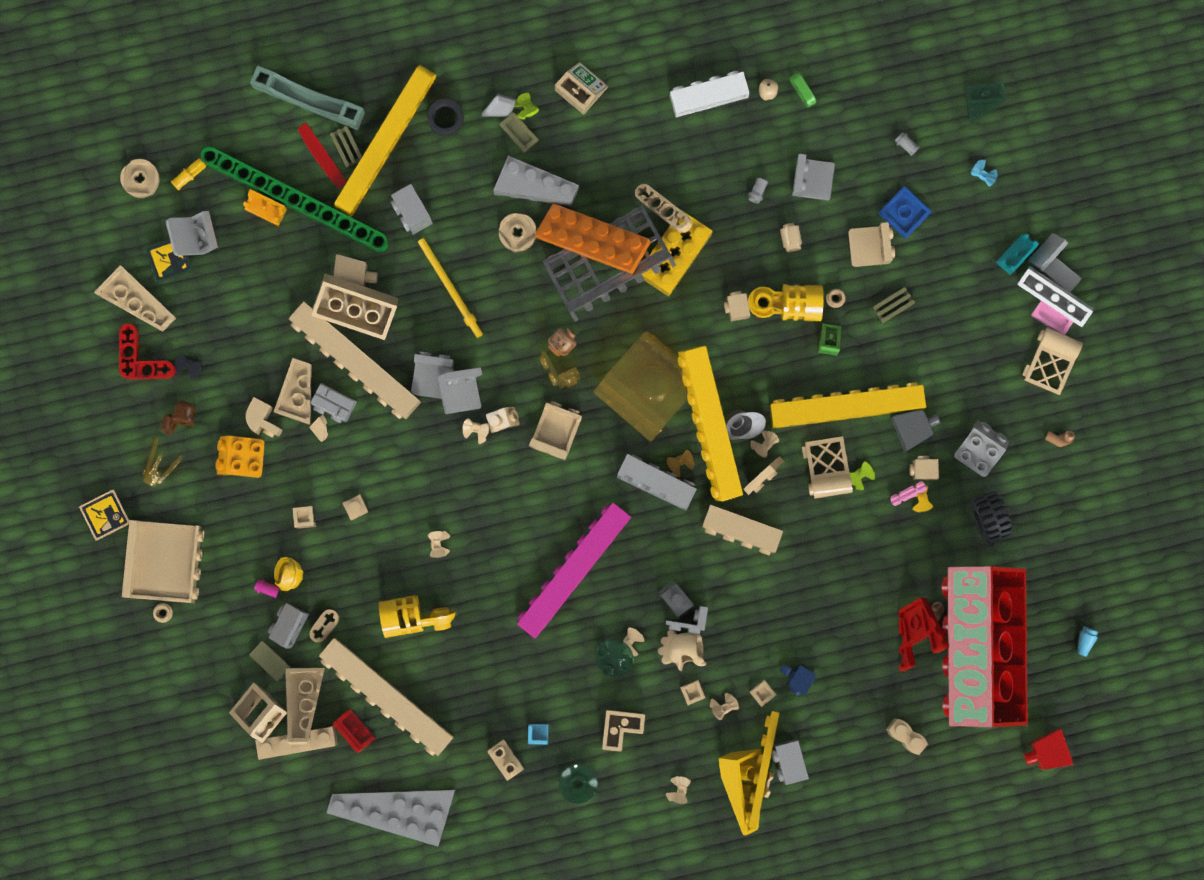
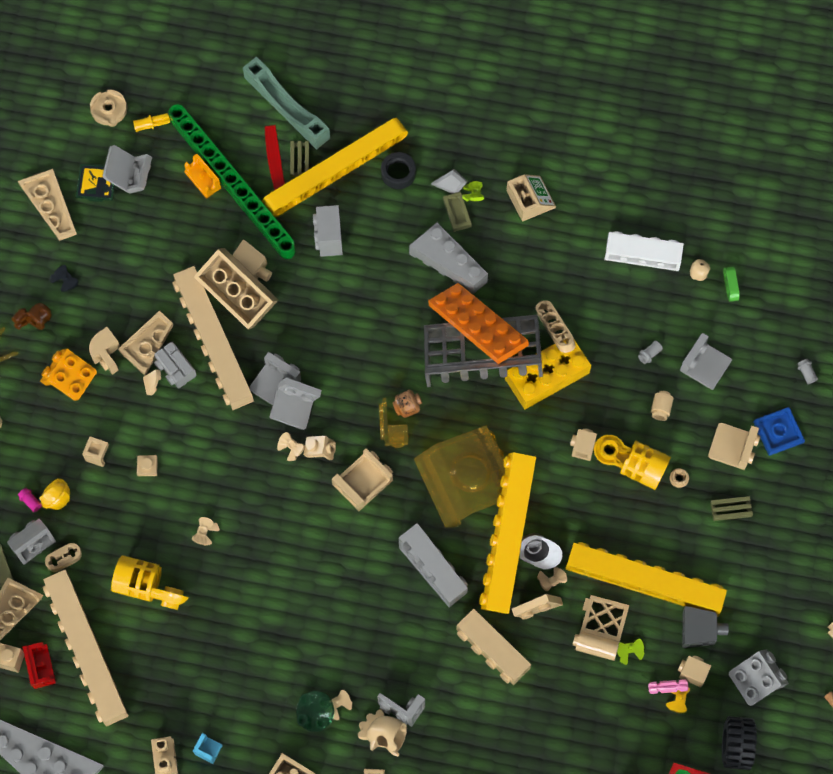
camera: 25 degrees right, 15 degrees down
red beam [119,324,176,380] -> none
yellow bar [418,238,483,338] -> none
tan plate [499,213,536,252] -> none
dark pink brick [517,503,631,639] -> none
dark grey torso [657,580,695,621] -> none
pearl gold piece [667,450,695,477] -> none
bright green slope [818,323,842,356] -> none

